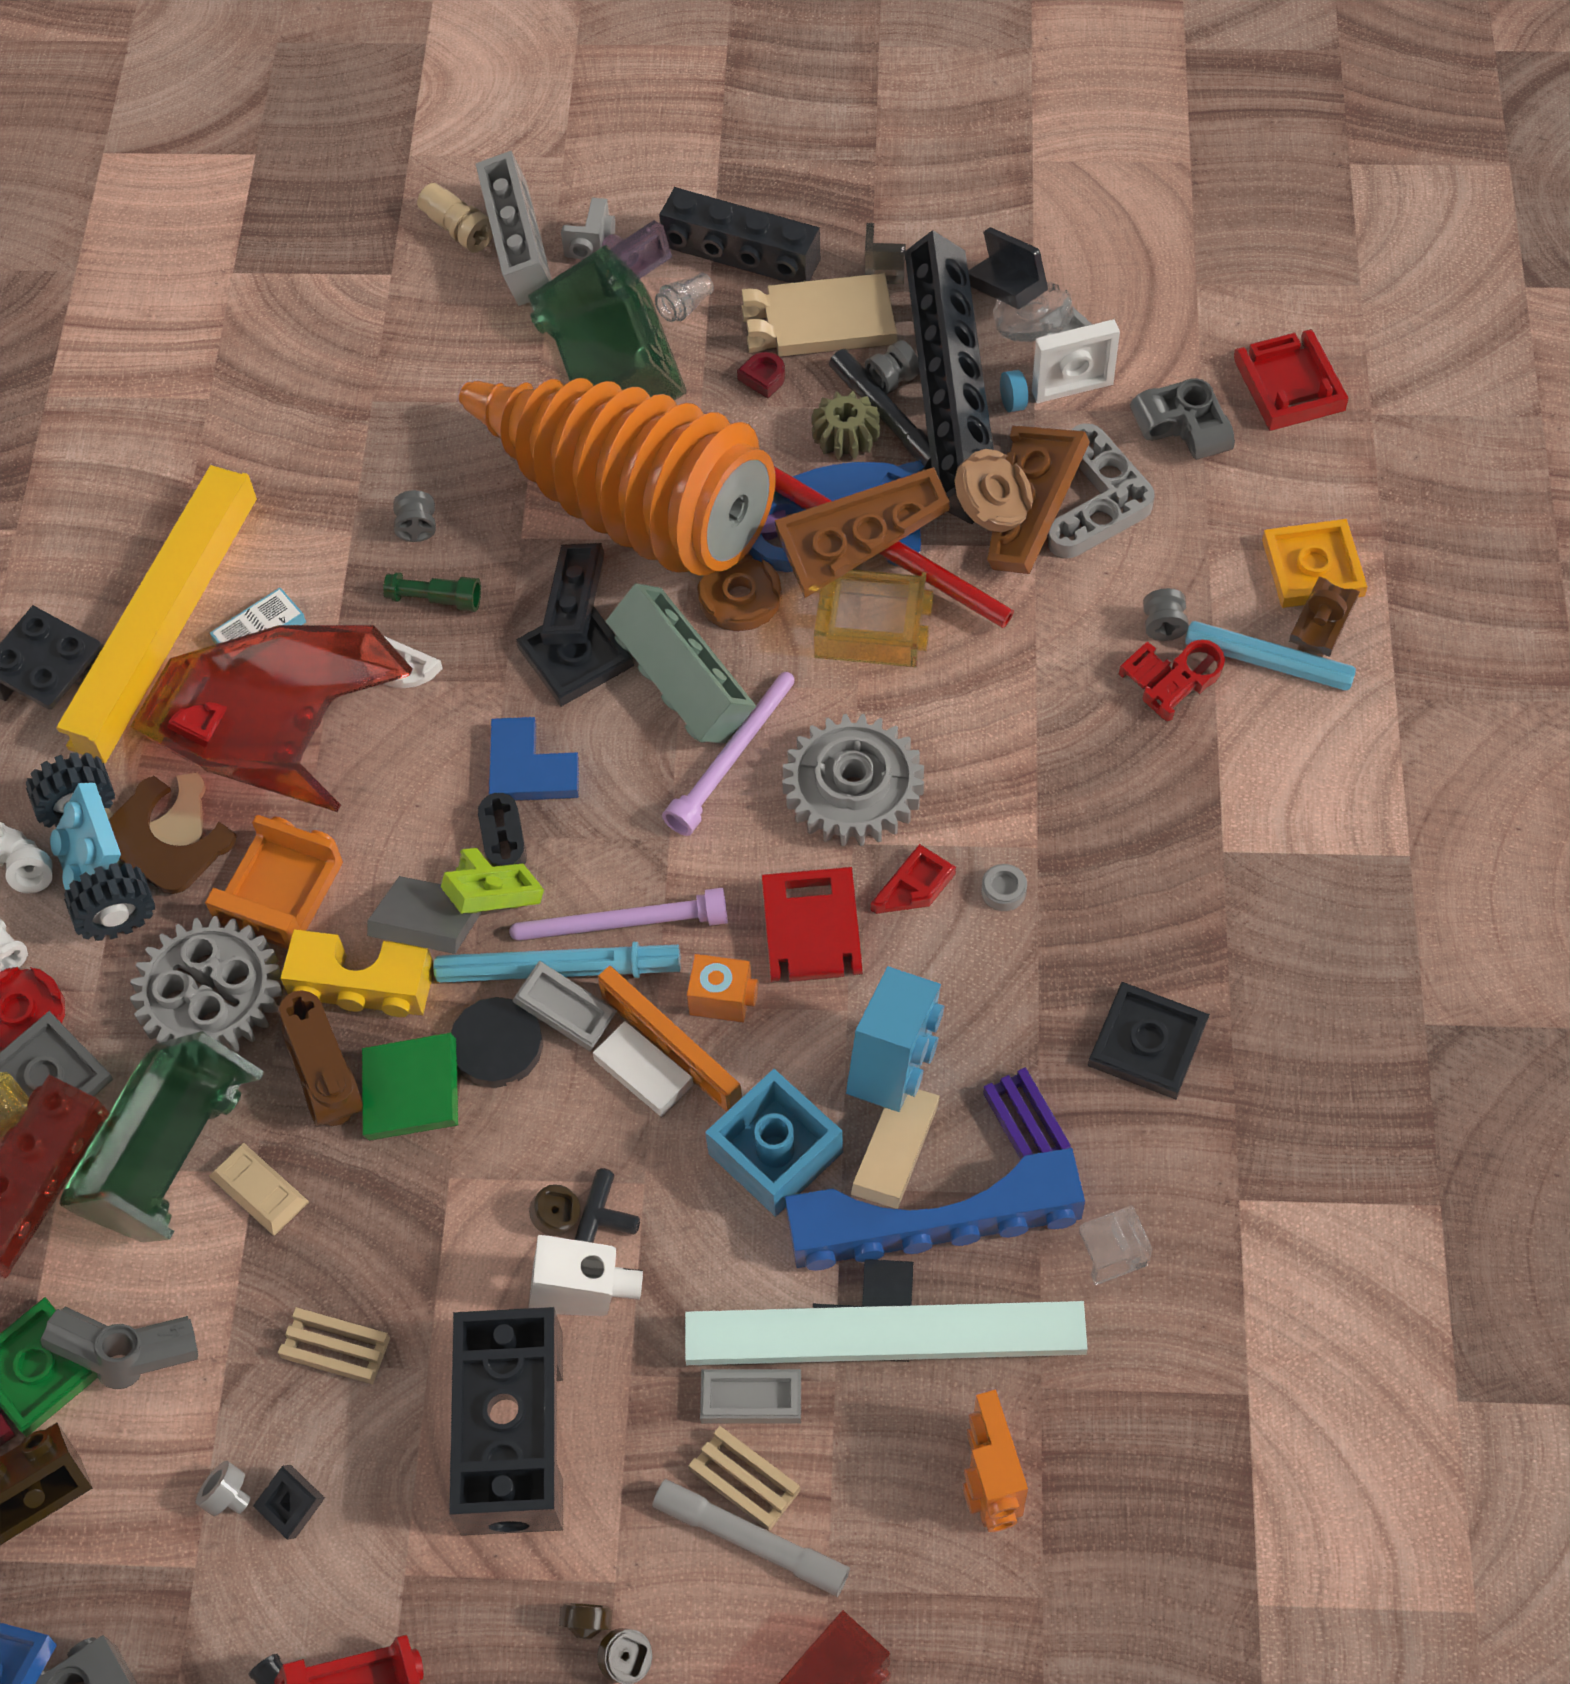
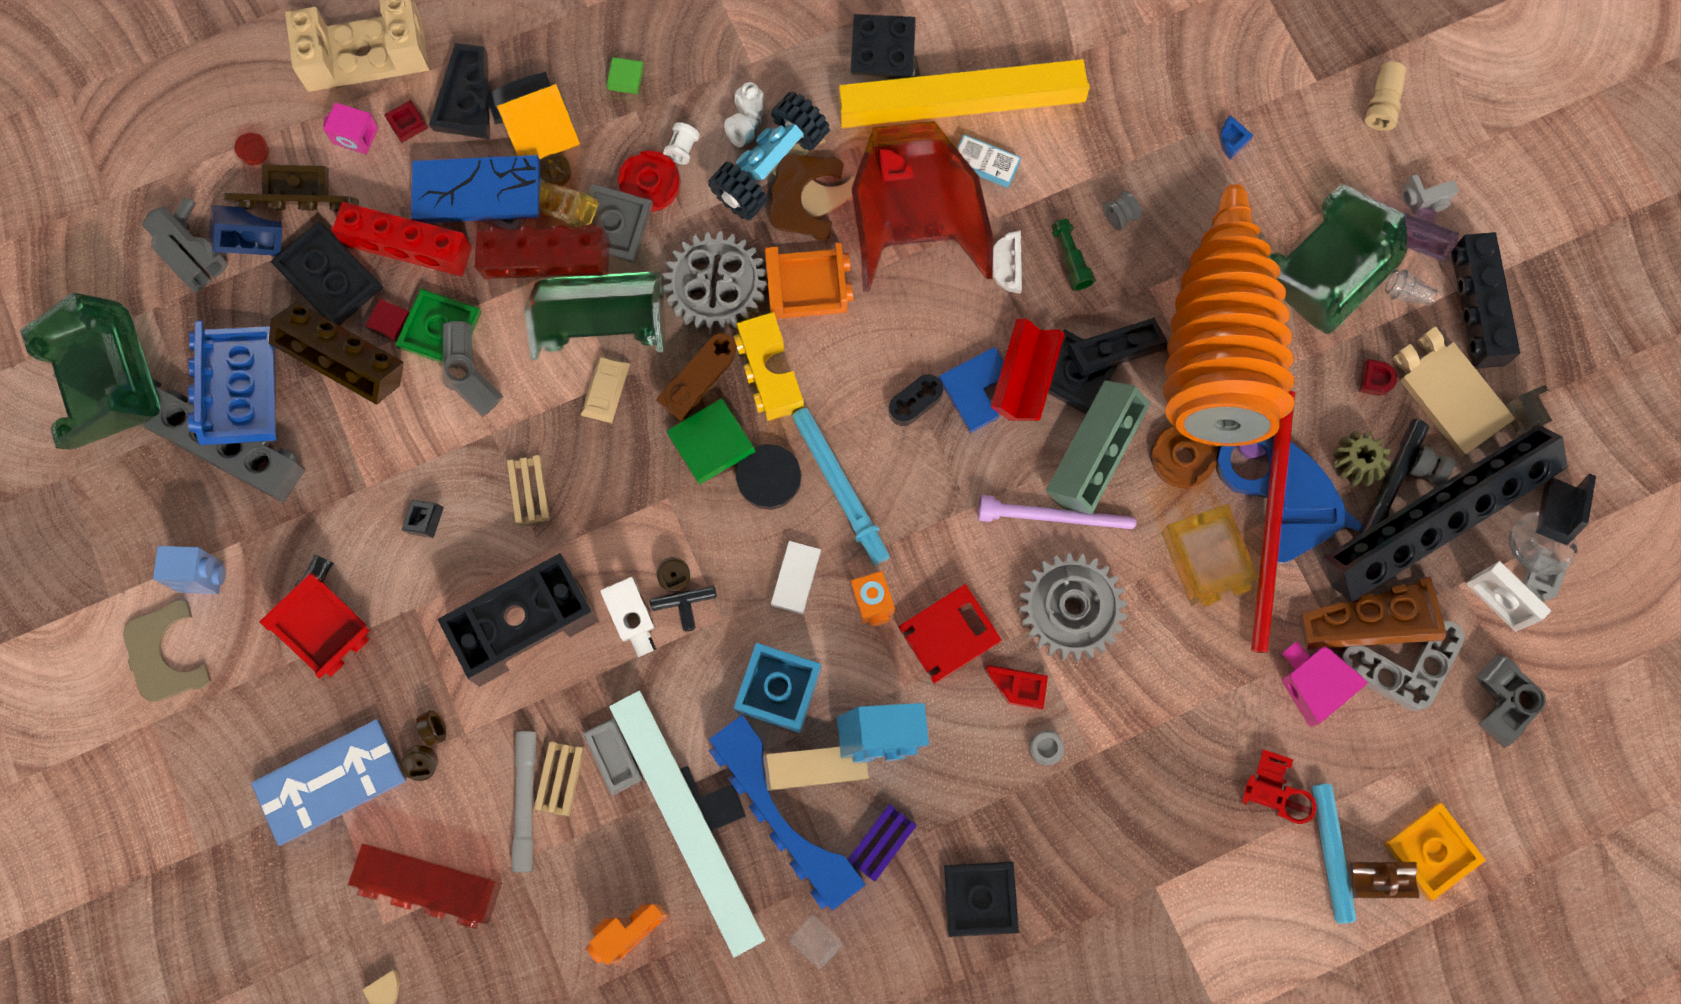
camera: 60 degrees right, 15 degrees up
light grey tile [195,1461,251,1516] -> none
dark grey tile [367,876,483,954] -> none
lime hinge [441,848,544,914] -> none
light grey brick [475,151,555,306] -> none
lavender piece [509,888,728,941] -> none
light grey tile [513,961,617,1052] -> none
orange tile [598,965,742,1112] -> none
dark orange wing [775,467,950,598] -> none
medium nougat tile [955,449,1033,532] -> none
dark azure tile [1000,370,1028,413] -> none
dark grey wheel [1143,588,1189,641] -> none
red container [1234,329,1349,431] -> none
none -> red panel [991,318,1065,421]
none -> blue tile [1220,115,1253,160]
none -> dark pink torso [1281,641,1368,727]

